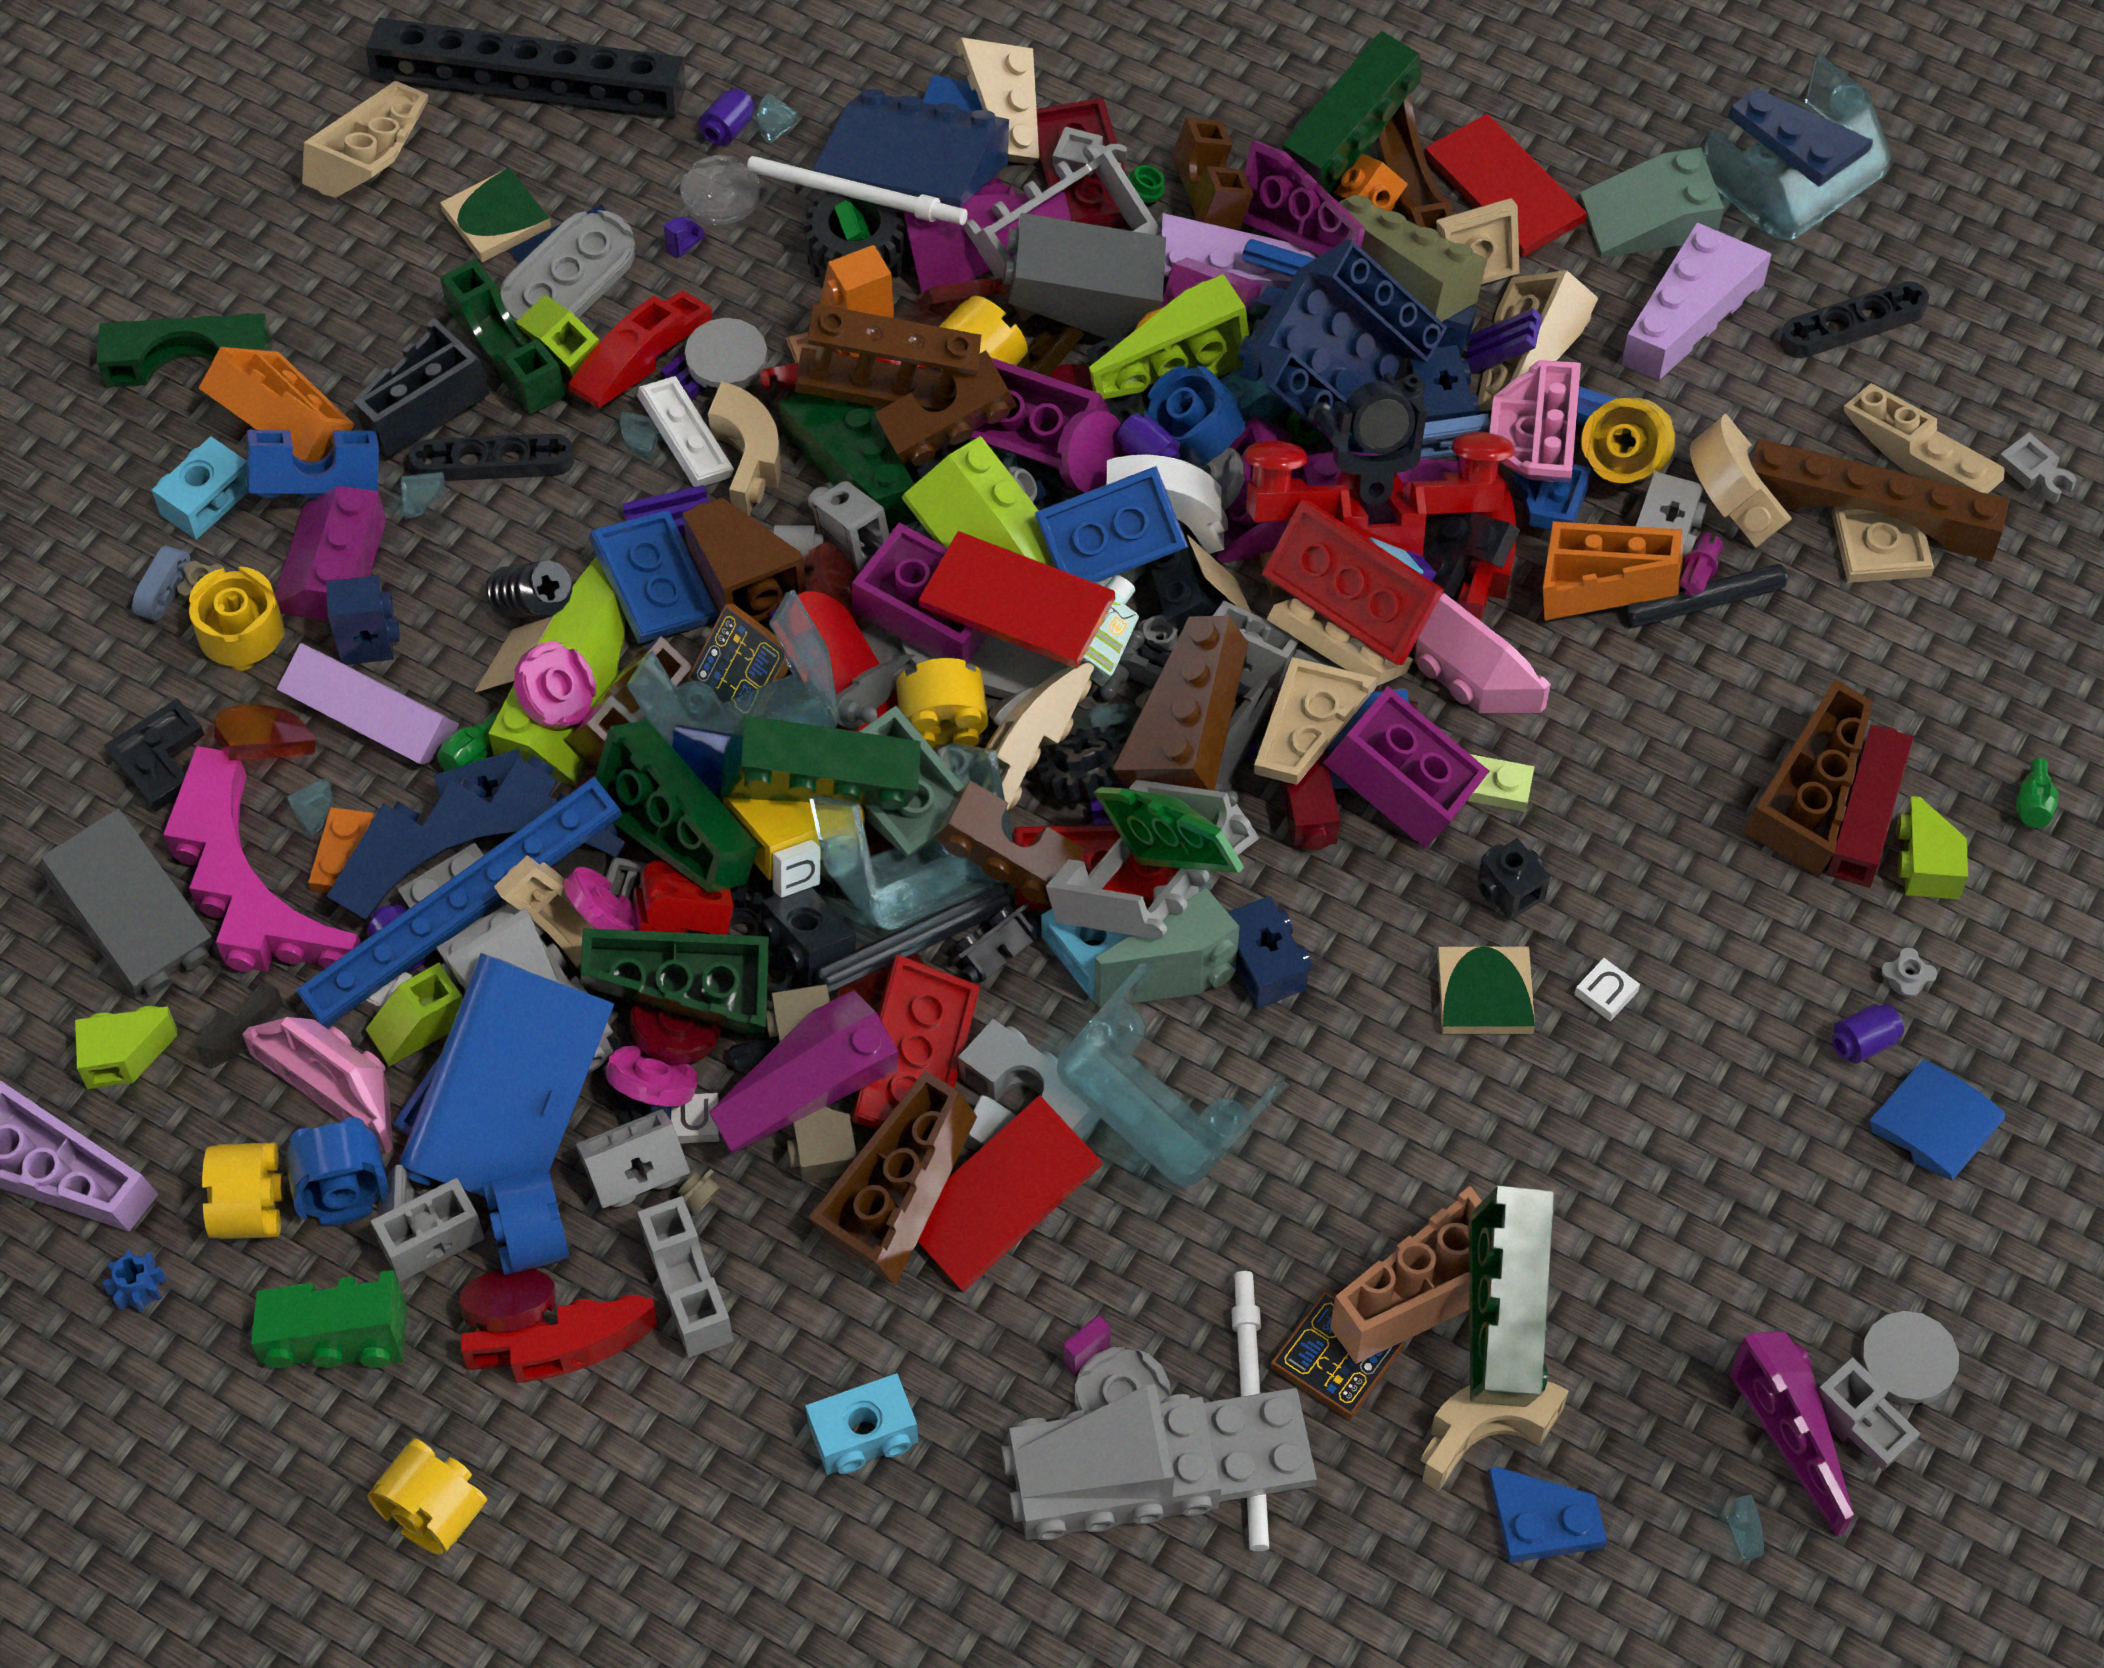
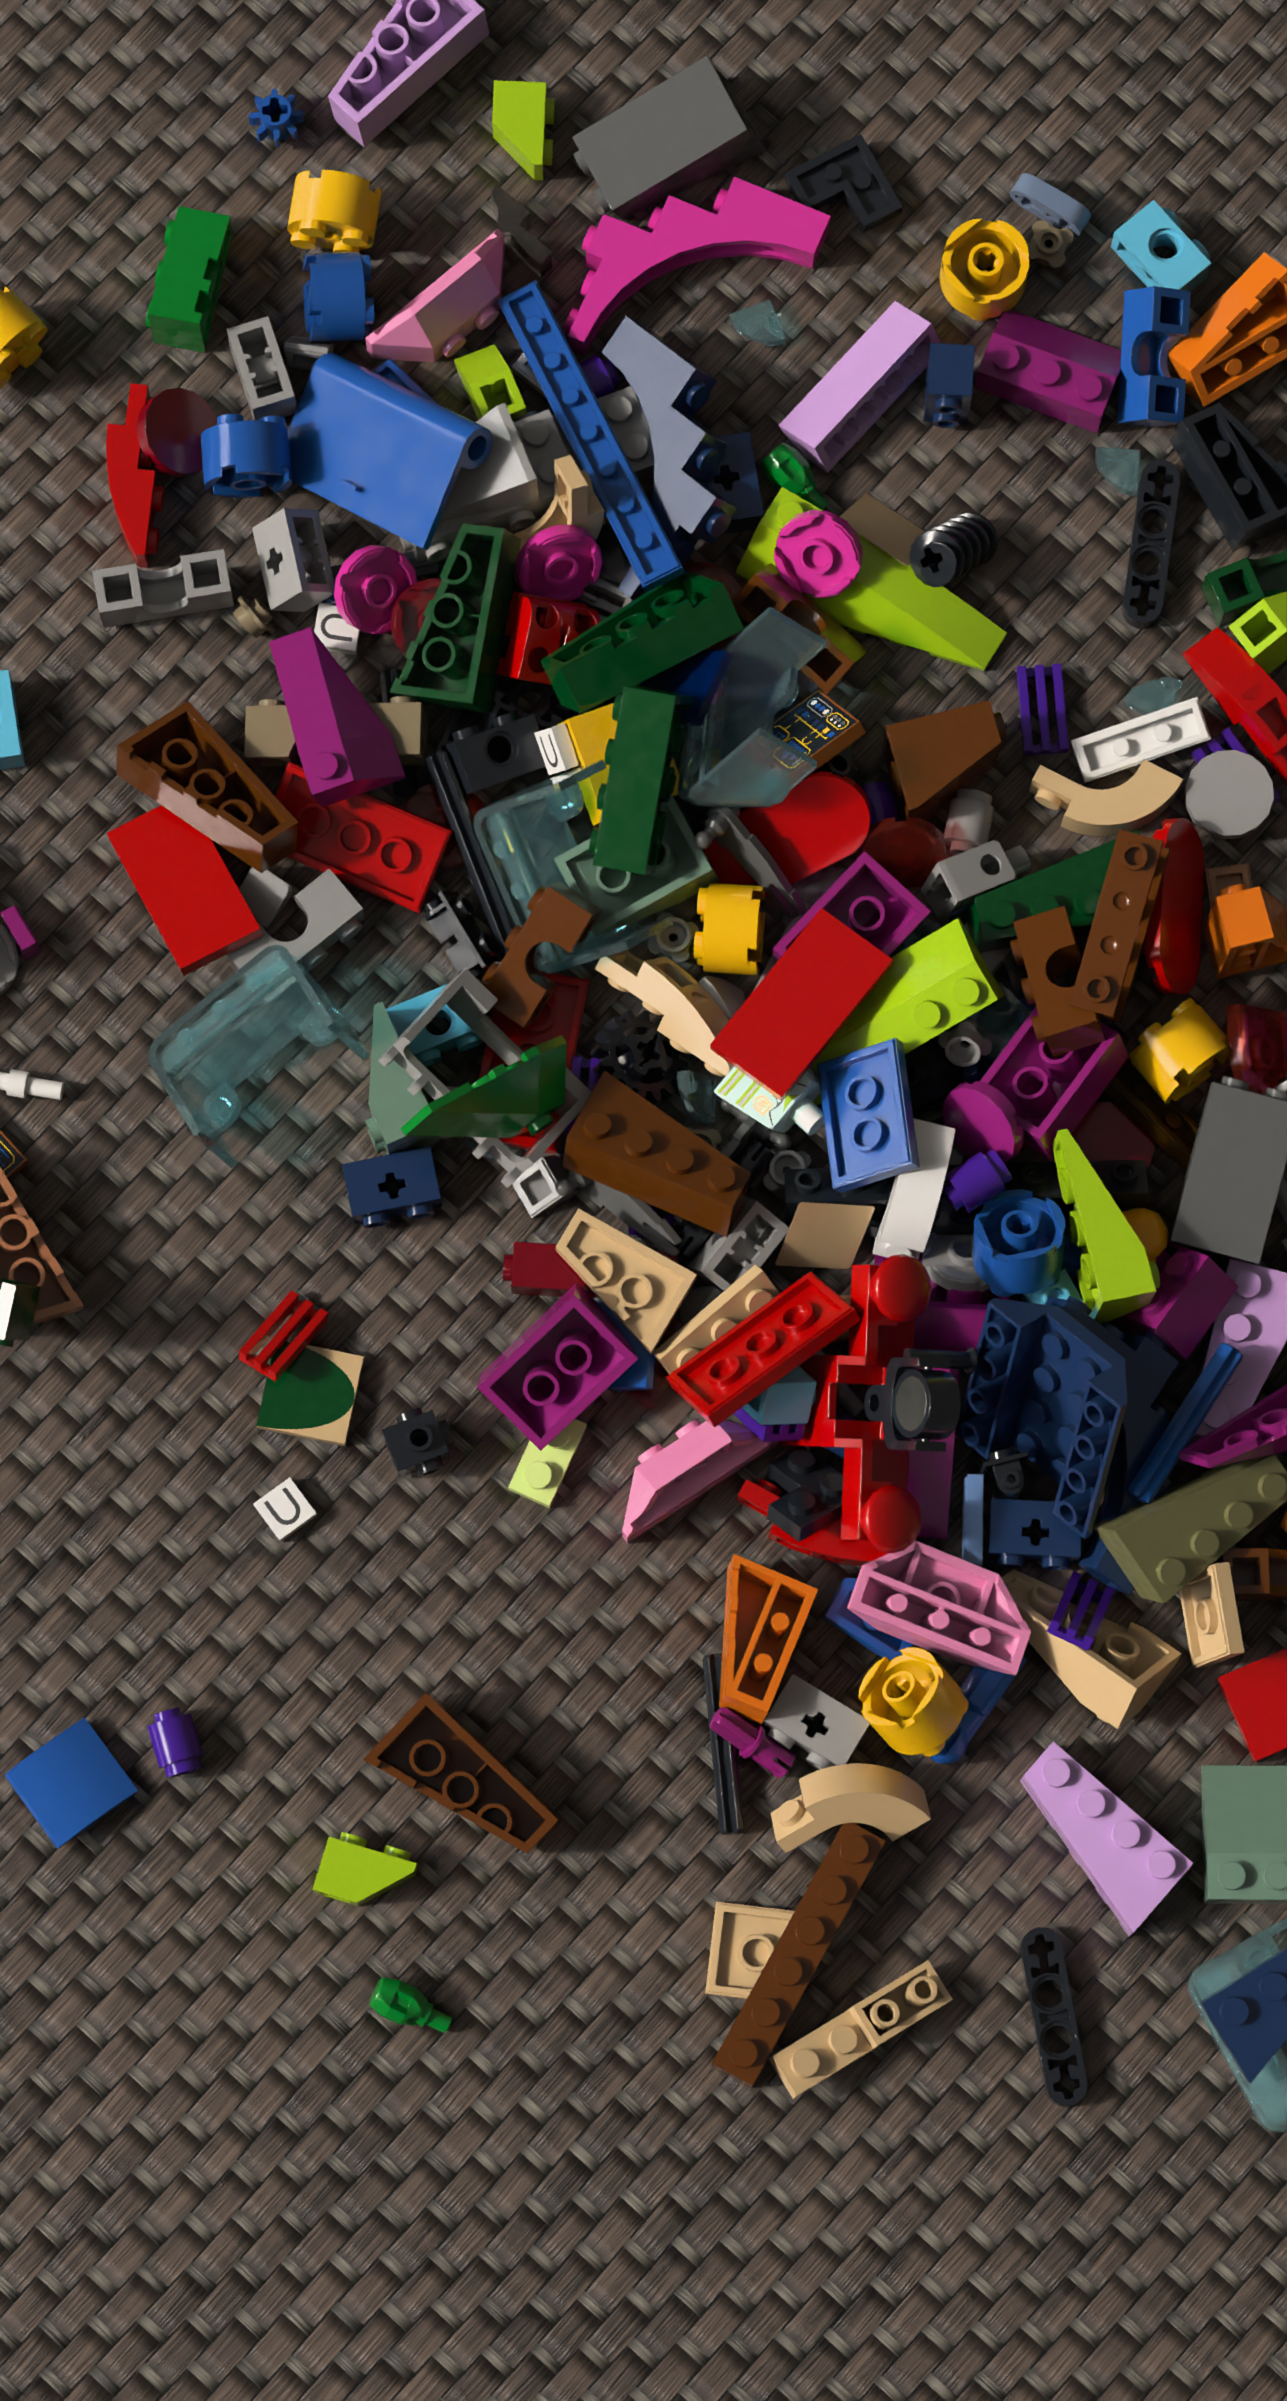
camera: 100 degrees right, 20 degrees up
clear red tile [214,704,316,760] -> none
orange plate [308,807,375,894] -> none
blue tile [589,510,719,644] -> none
dark red brick [1826,724,1914,888] -> none
light grey plate [1882,948,1937,997] -> none
light grey plate [1997,432,2077,504] -> none
none -> red tile [239,1290,328,1382]

